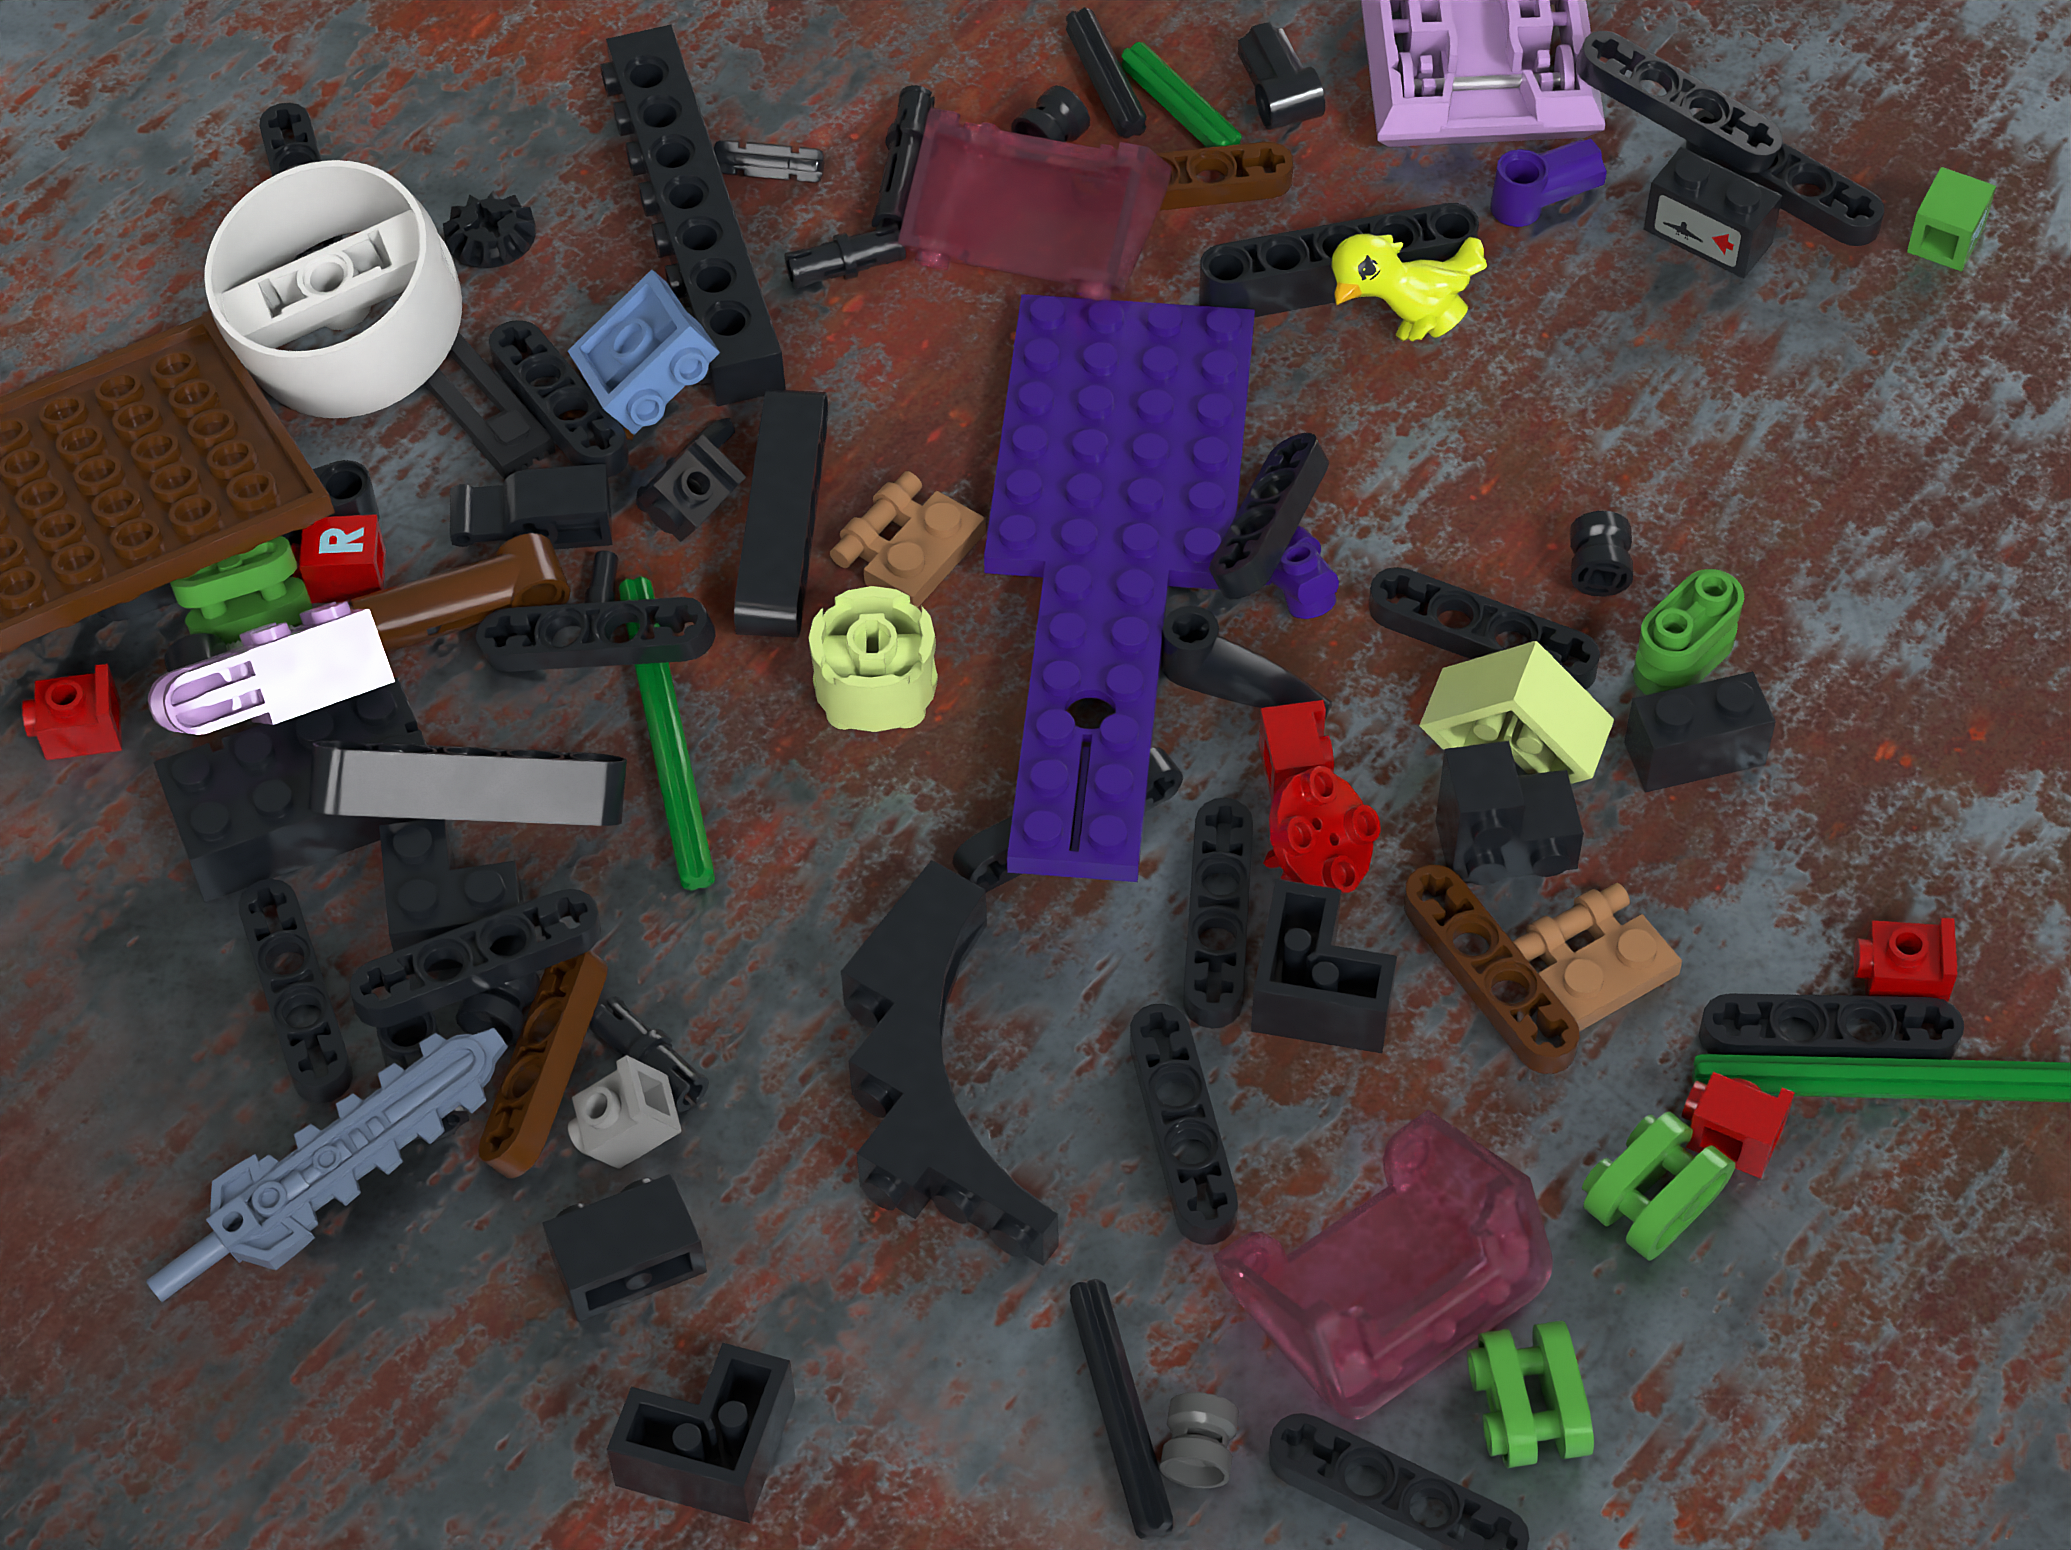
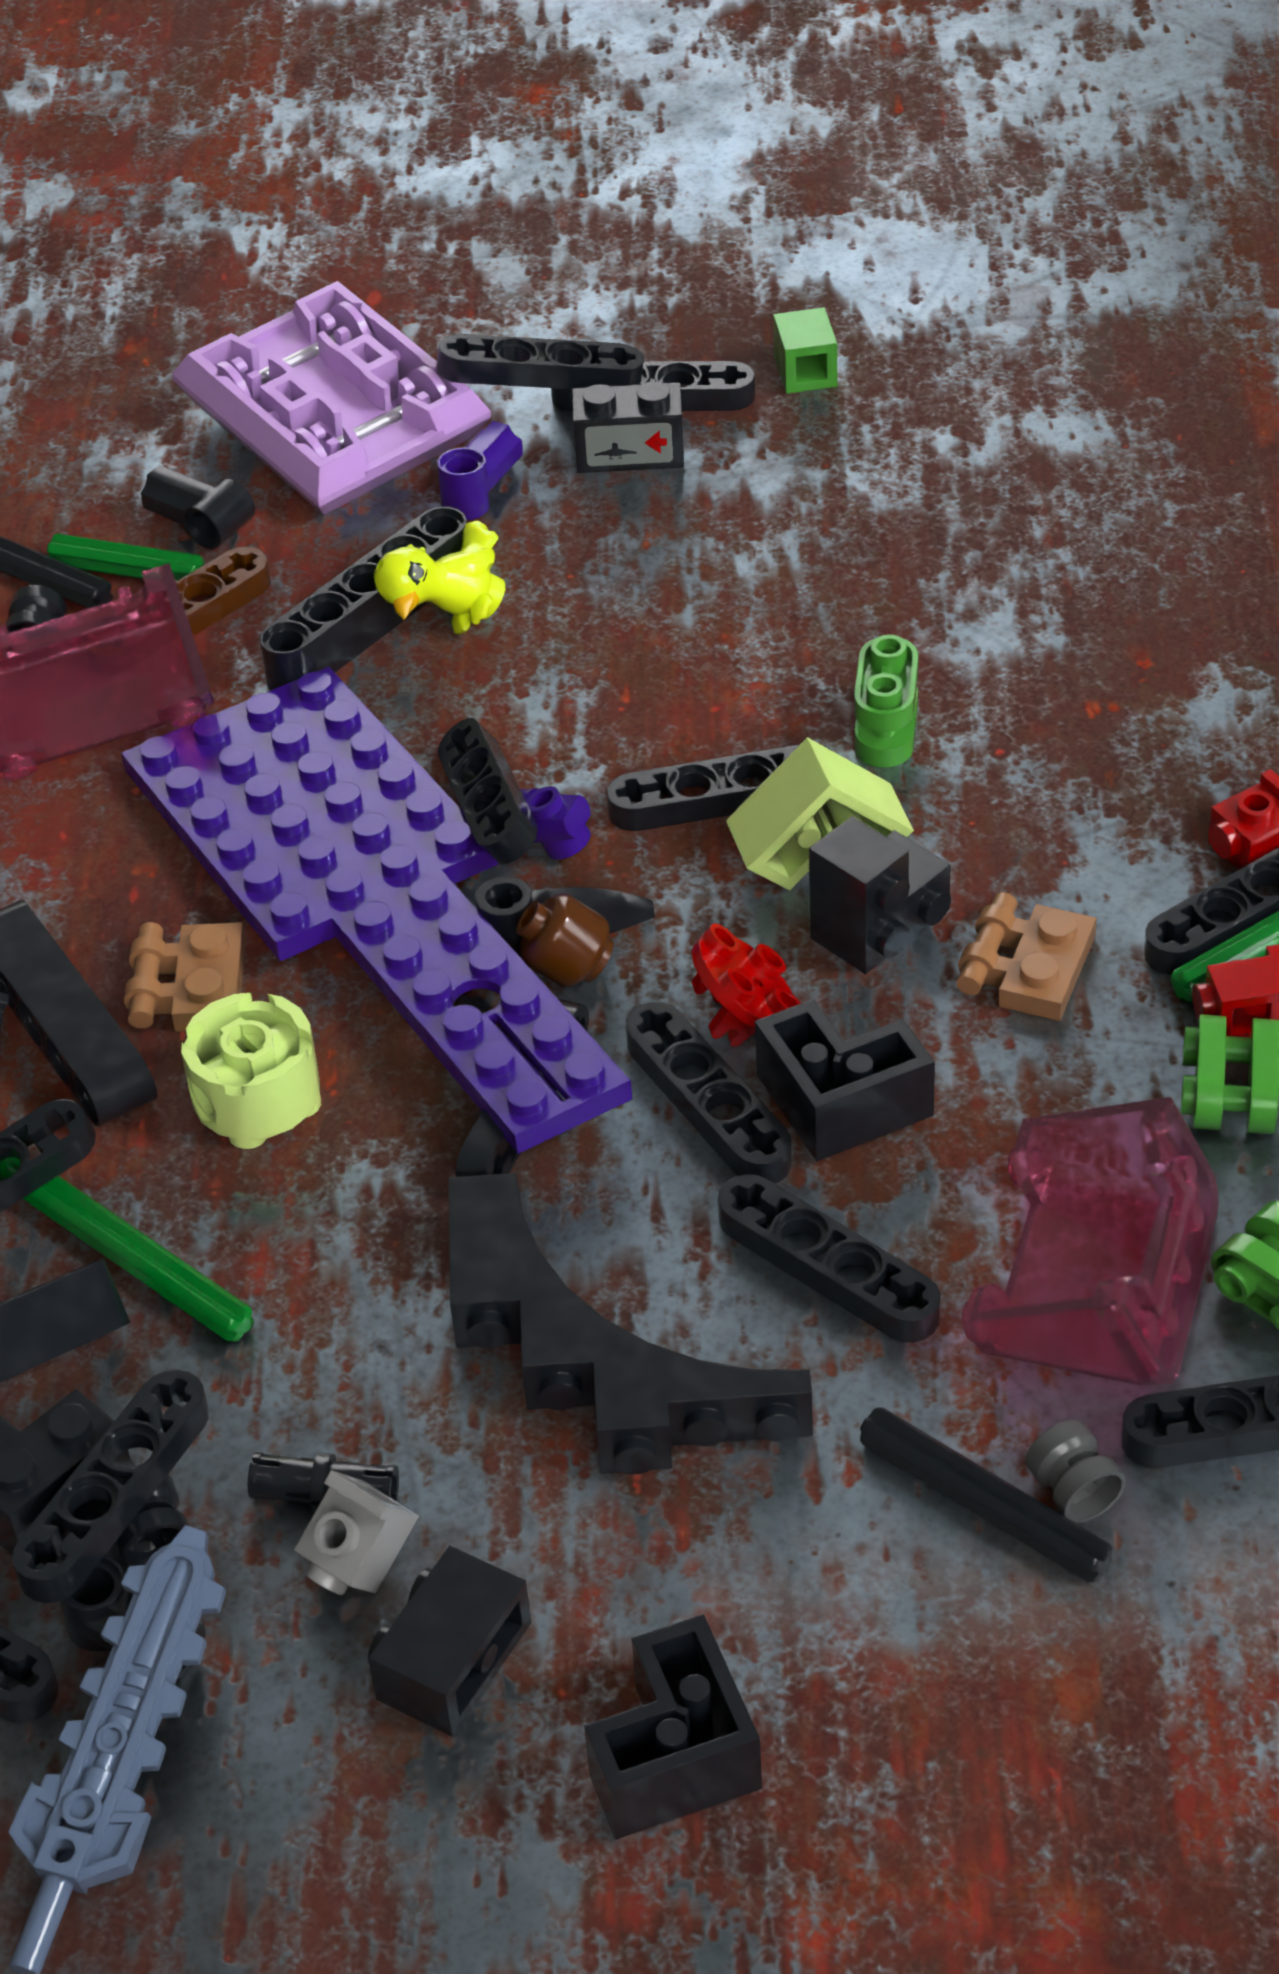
camera: 35 degrees left, 10 degrees down
reddish brown beam [478,950,608,1178] -> none
red brick [1259,700,1334,802] -> none
reddish brown beam [1404,865,1580,1074] -> none
black wheel [1570,511,1633,597] -> none
black brick [1624,671,1776,793] -> none
none -> reddish brown head [516,893,614,987]

